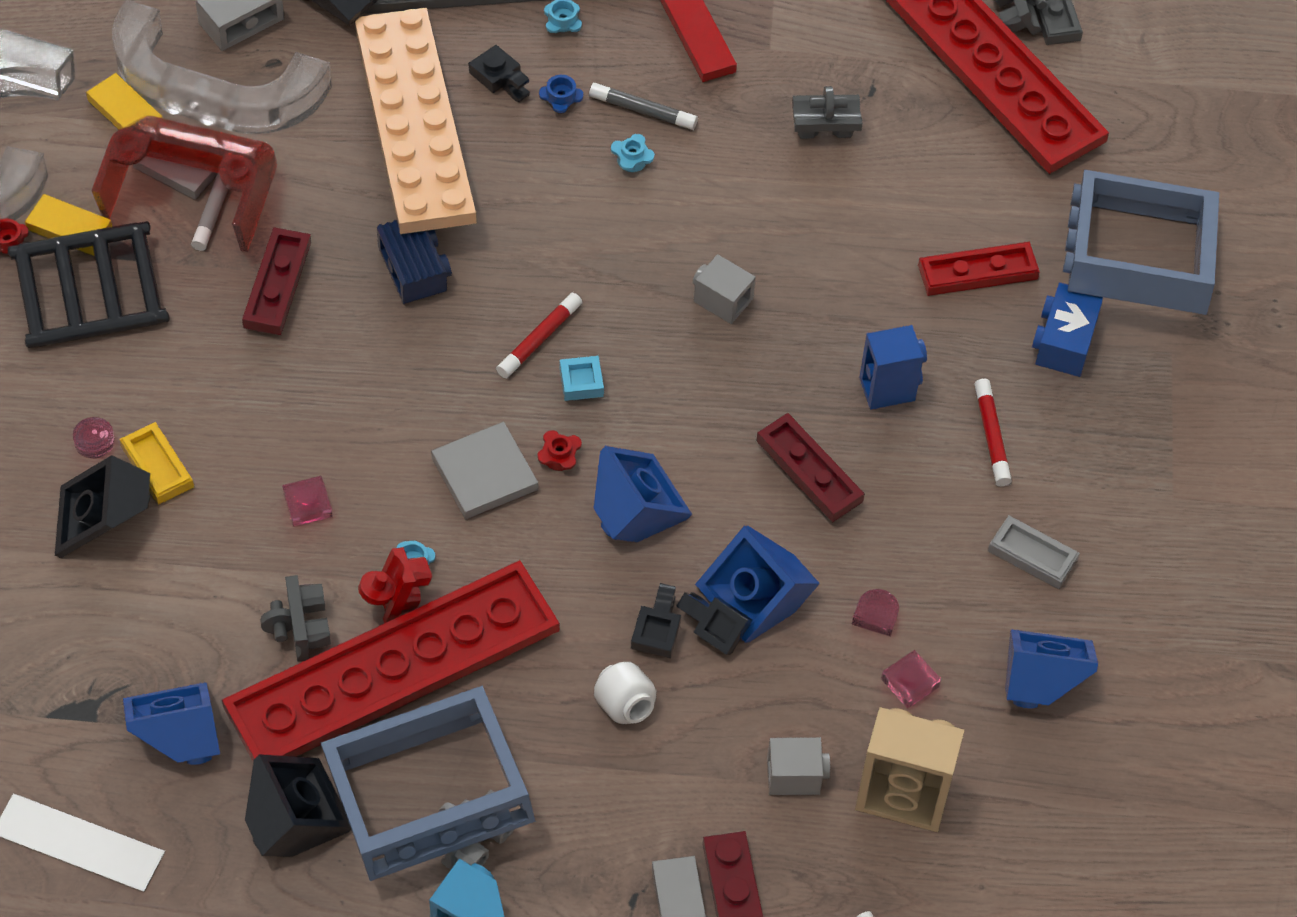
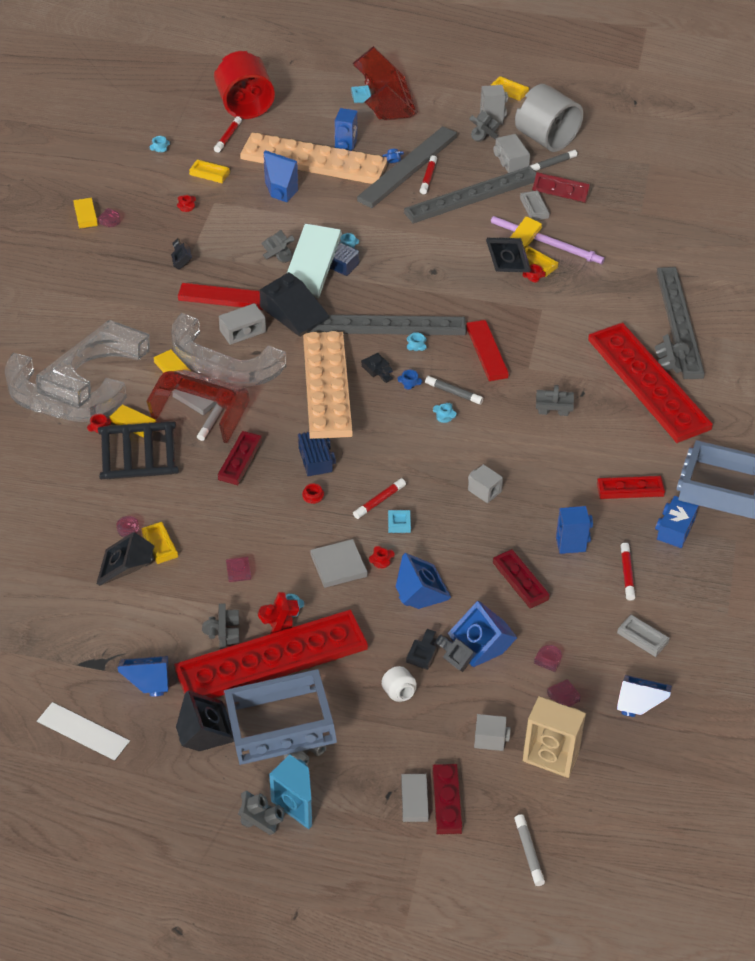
camera: 10 degrees right, 10 degrees down
none -> red plate [302,483,324,504]

